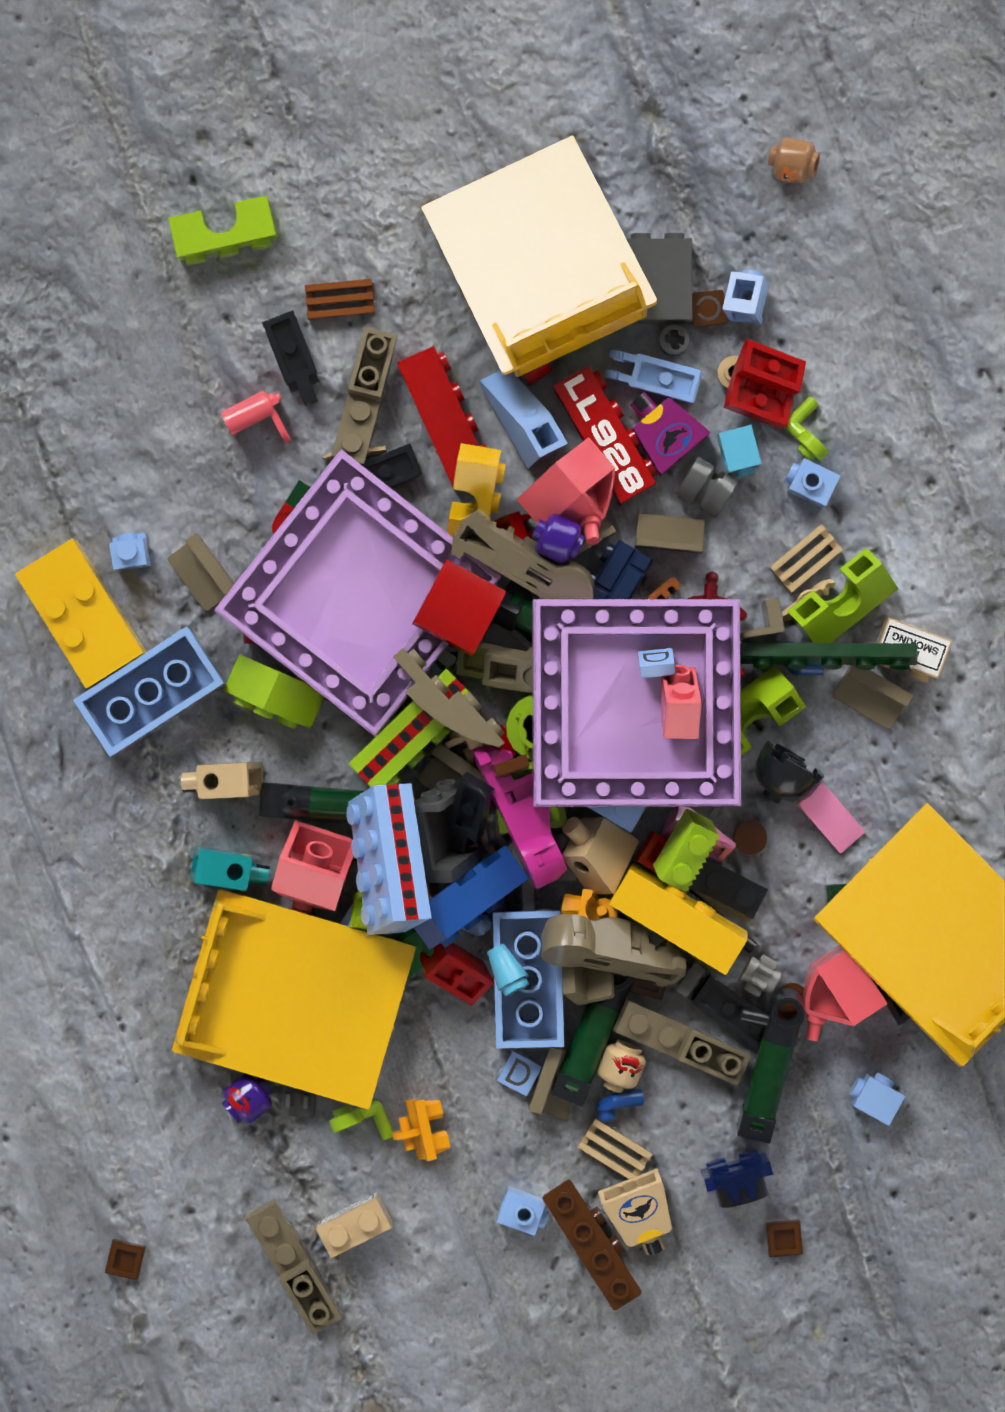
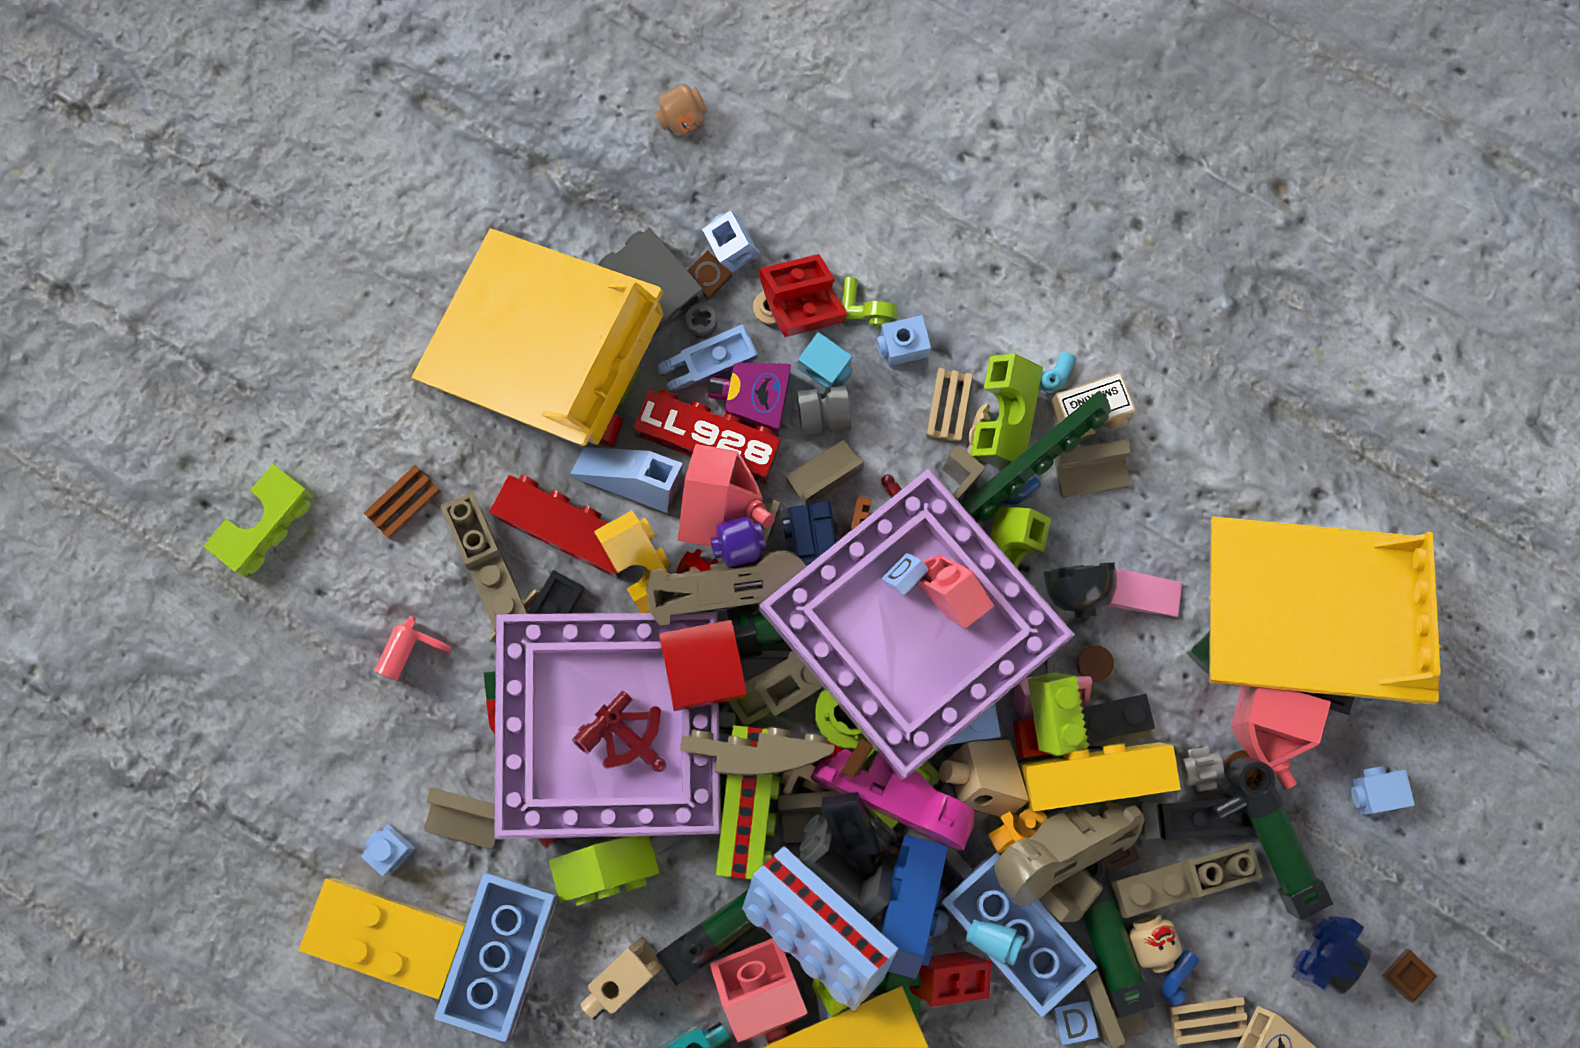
camera: 40 degrees left, 10 degrees down
black hinge [262,310,319,406] -> none
none -> dark red piece [572,691,666,772]
none -> medium azure arm [1040,352,1077,393]

